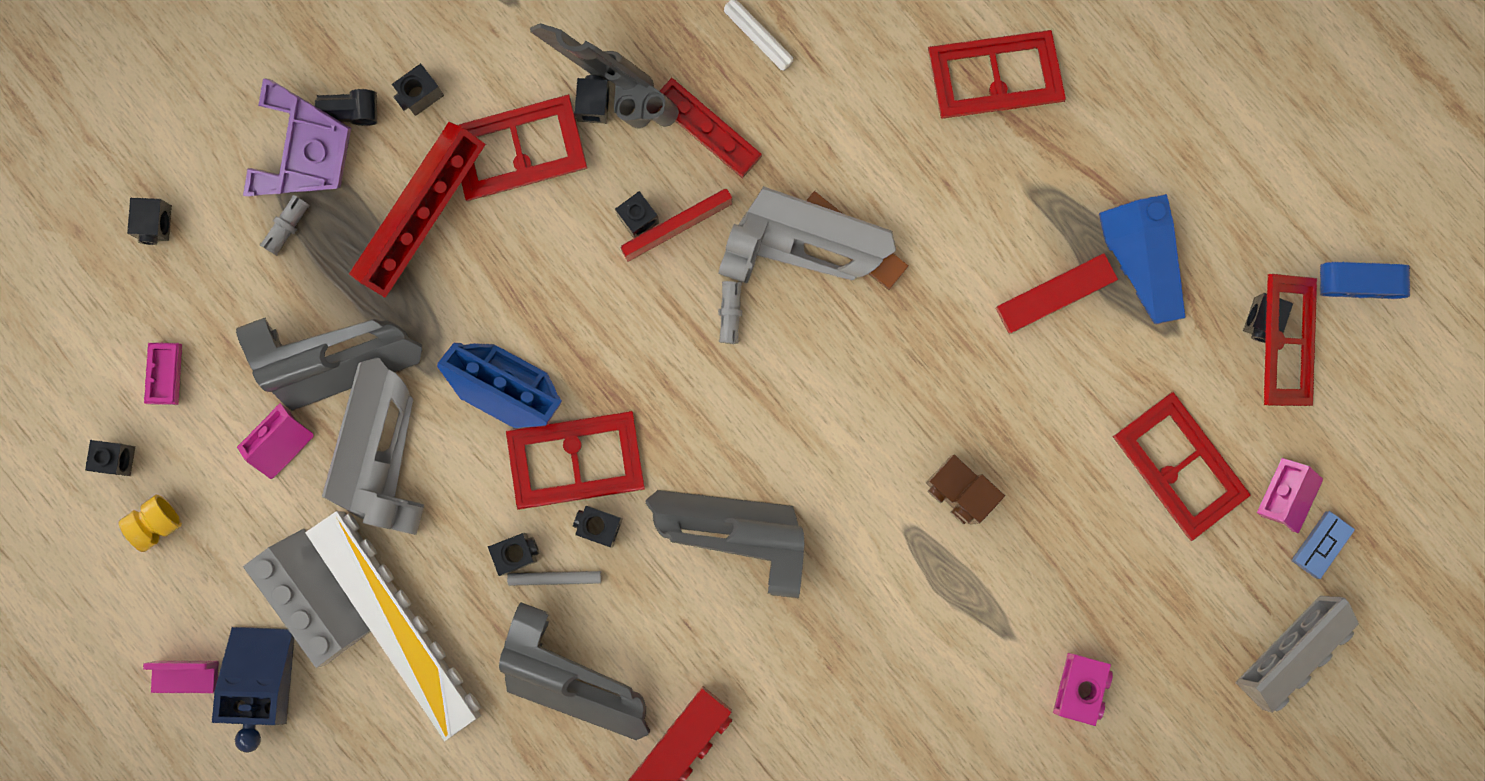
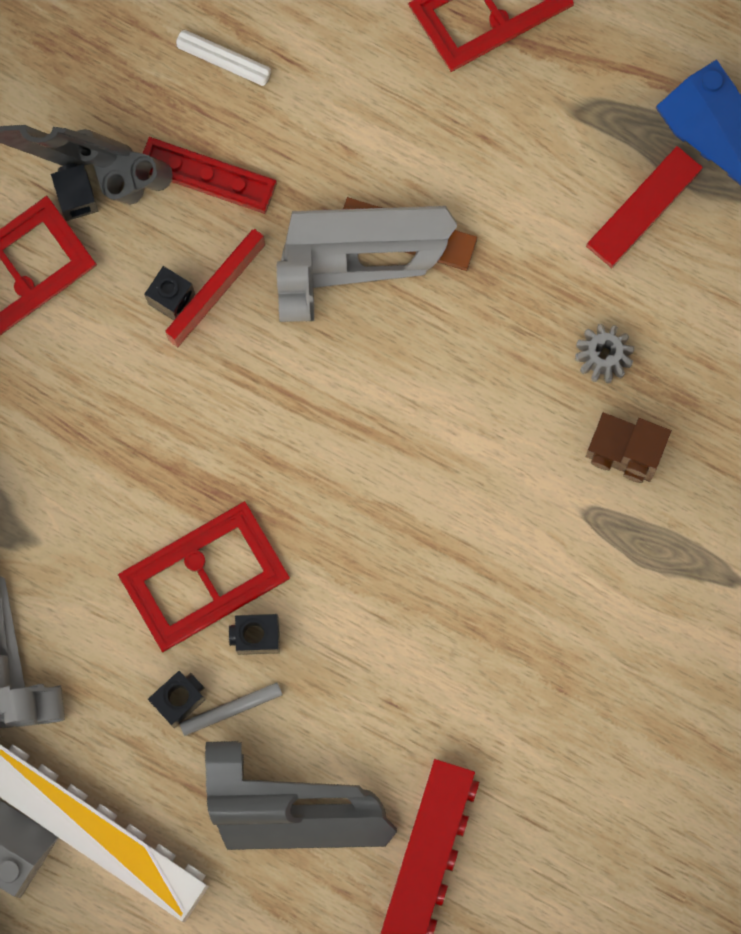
camera: 15 degrees left, 5 degrees down
blue wedge [437,343,562,428] -> none
dark grey panel [646,490,804,599] -> none
light grey pin [718,281,742,344] -> none
none -> light grey gear [575,324,634,383]

